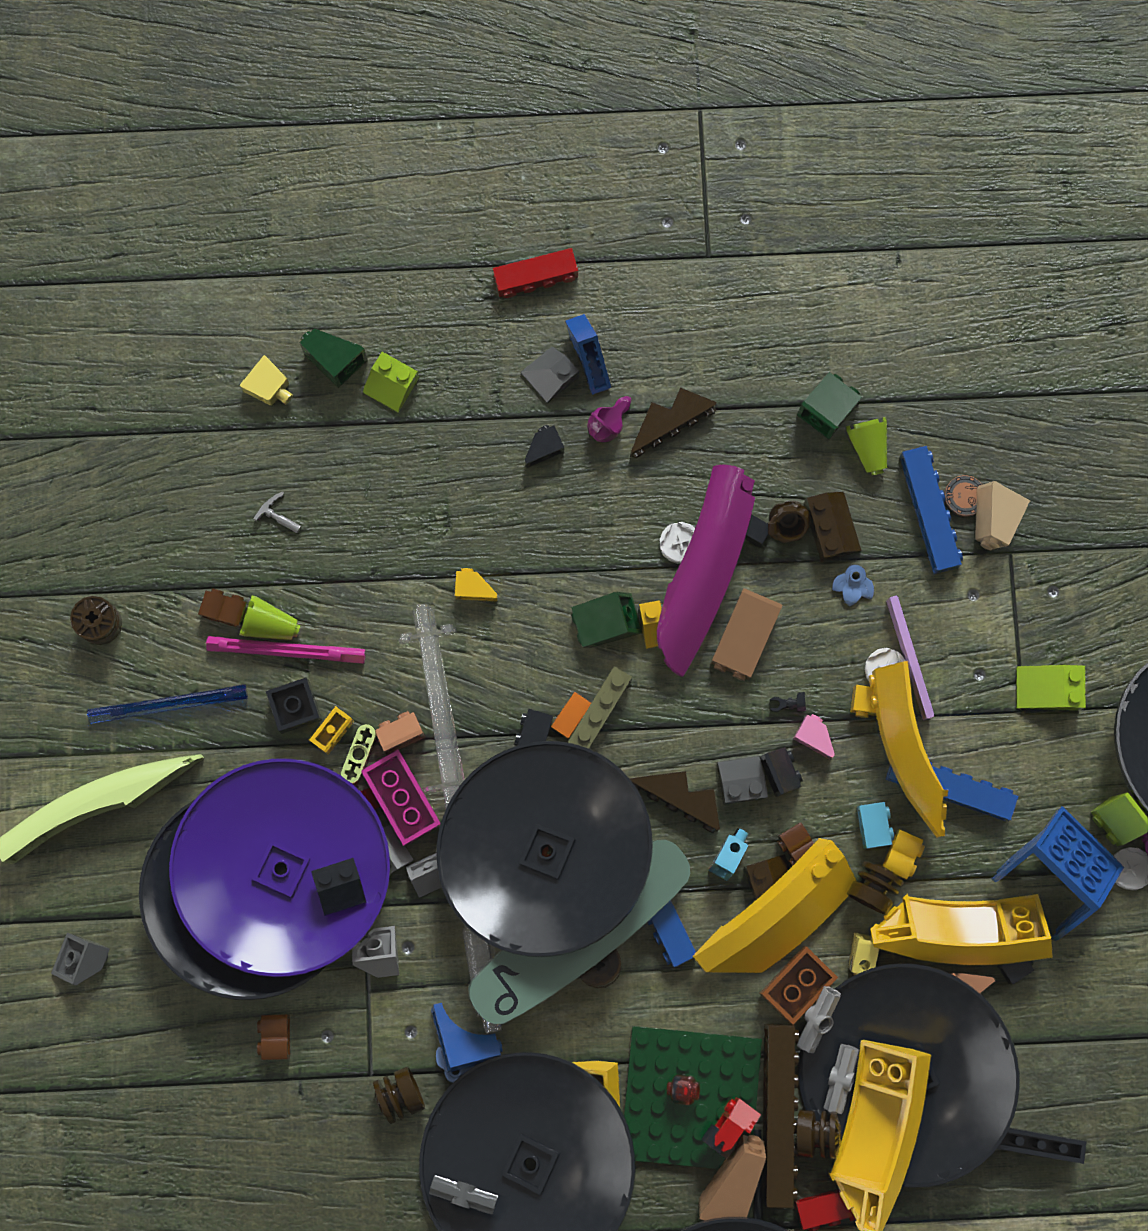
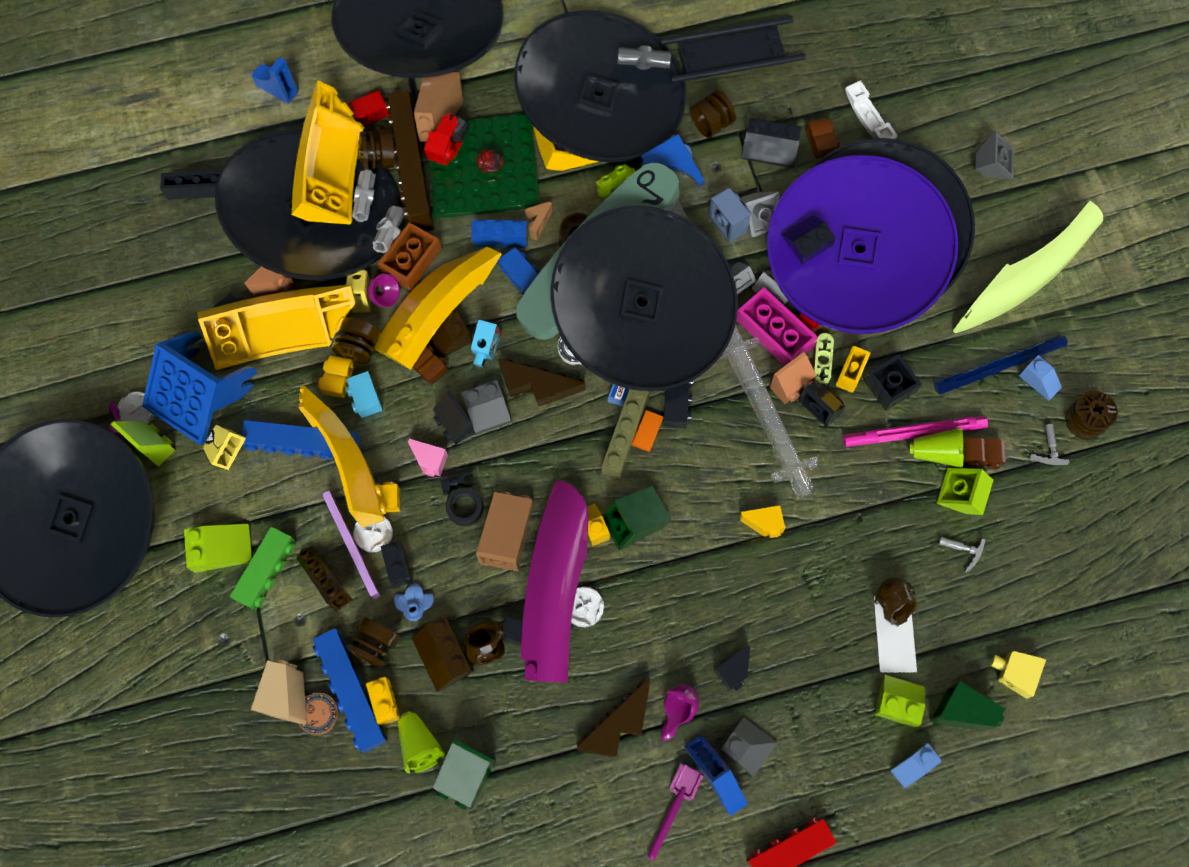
camera: 175 degrees right, 10 degrees down
none -> light yellow torso [203,425,246,470]
none -> bright green brick [230,527,296,611]
none -> dark brown slope [296,546,353,612]
none -> dark brown wheel [346,617,400,668]
none -> yellow brick [366,677,400,726]
none -> magenta piece [368,274,400,307]
none -> black brick [381,540,413,588]
none -> black tyre [445,487,484,527]
none -> blue brick [471,219,528,247]
none -> medium nougat slope [525,202,553,240]
none -> lime brick [595,164,636,199]
none -> magenta piece [648,763,704,860]
none -> black piece [660,16,805,83]
none -> sand blue brick [709,188,751,243]
none -> black slope [741,117,802,168]
none -> black slope [799,380,845,428]
none -> white slope [845,80,898,139]
none -> dark brown helmet [874,577,917,627]
none -> white sticker [874,596,917,672]
none -> medium blue slope [891,743,942,788]
none -> lime slope [937,468,993,515]
none -> medium blue slope [1019,355,1062,401]
none -> light grey piece [1030,424,1070,465]

